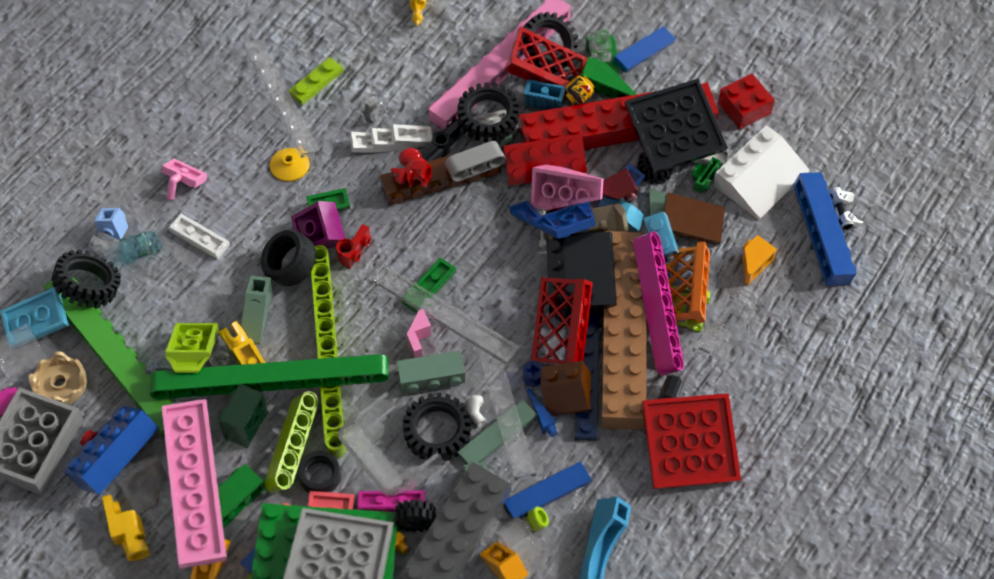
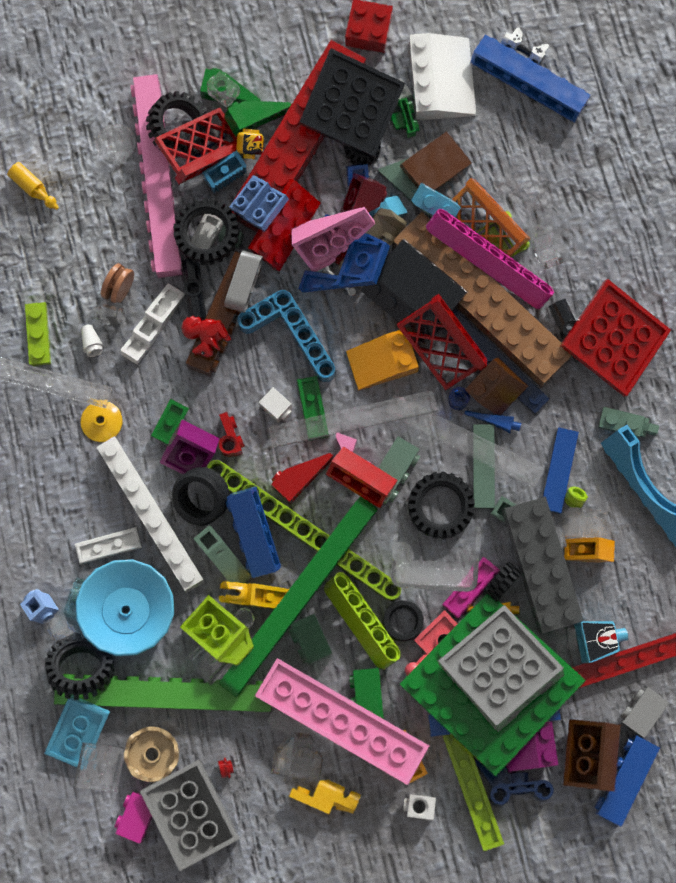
camera: 45 degrees left, 20 degrees up
blue brick [64,406,159,495] -> none
bright pink plate [162,159,207,200] -> none
white arm [467,395,486,427] -> none
blue tile [613,26,676,73] -> none
light orange slope [742,235,777,285] -> none
none -> medium azure dish [76,559,174,656]
none -> white cone [81,325,104,357]
none -> white brick [96,436,205,593]
none -> nougat head [101,263,134,305]
none -> blue brick [226,486,281,578]
none -> medium blue slope [229,175,289,232]
none -> dark azure beam [238,290,335,382]
none -> white brick [259,387,292,423]
none -> red slope [271,453,334,504]
none -> brick [326,446,398,508]
none -> light orange slope [346,330,419,391]
none -> sand green hinge [598,407,659,438]

